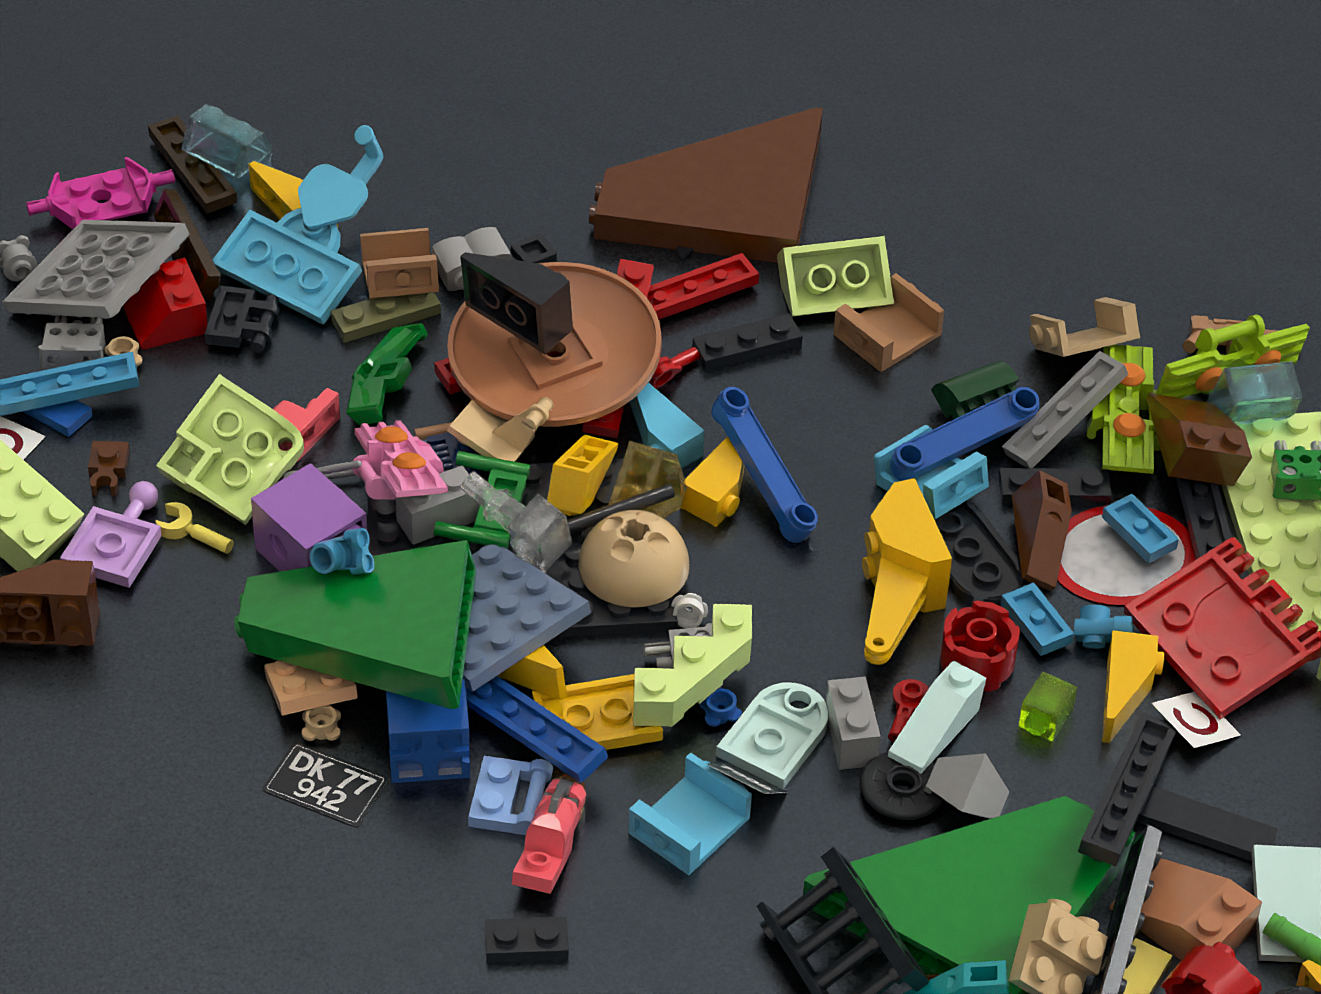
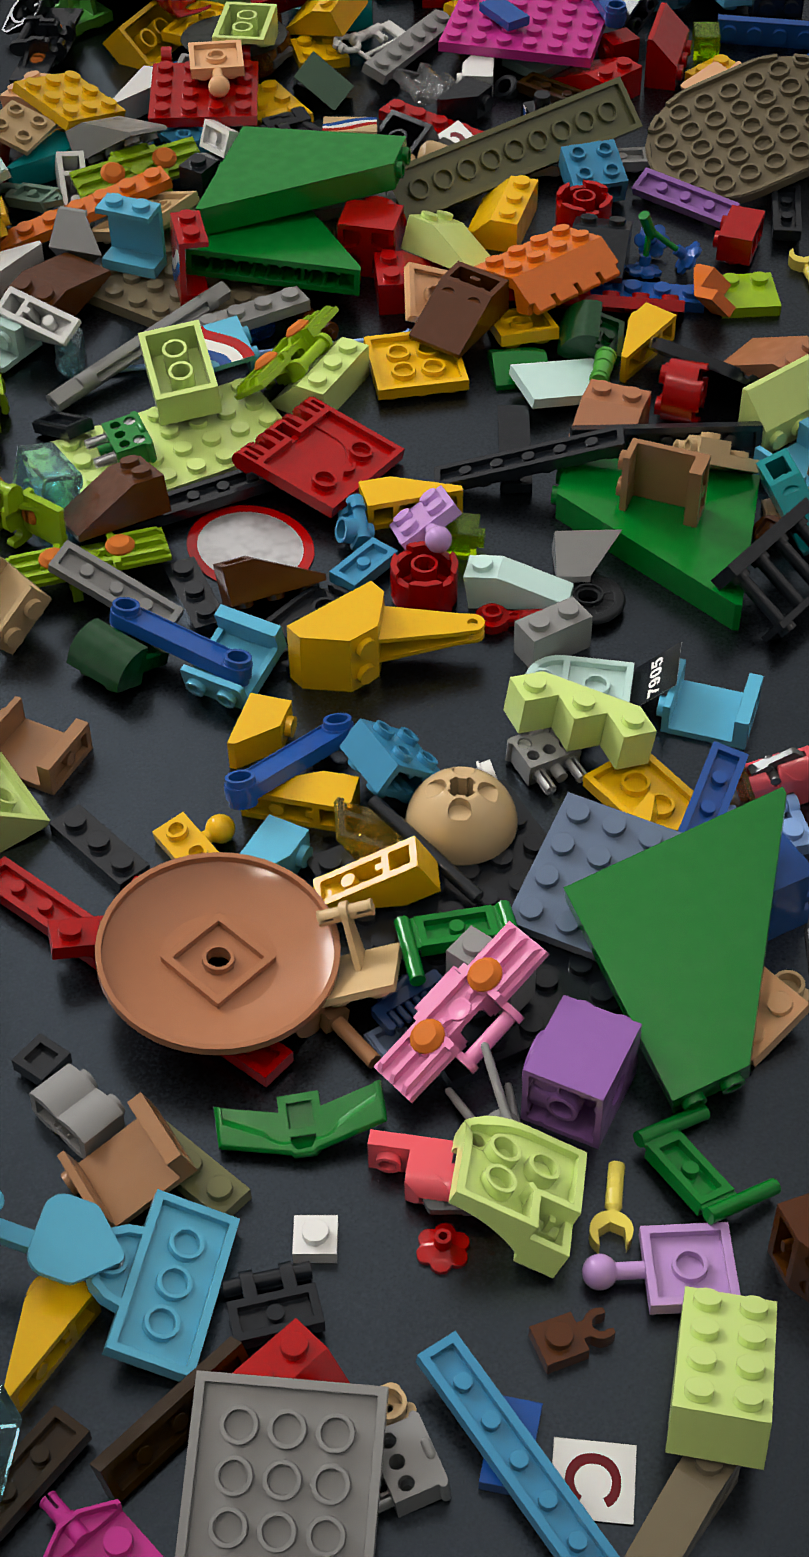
camera: 110 degrees left, 0 degrees up
dark azure plate [310,528,375,575] -> none
black slope [460,252,573,354] -> none
clear brick [461,471,572,573] -> none
dark azure plate [1102,494,1179,564] -> none
white sticker [1152,692,1240,748] -> none
none -> yellow plate [152,812,235,860]
none -> yellow slope [227,693,297,769]
none -> white plate [292,1215,339,1263]
none -> dark azure brick [339,718,440,804]
none -> lavender plate [389,485,462,553]
none -> medium nougat panel [616,438,711,528]
none -> green plate [633,1104,781,1225]

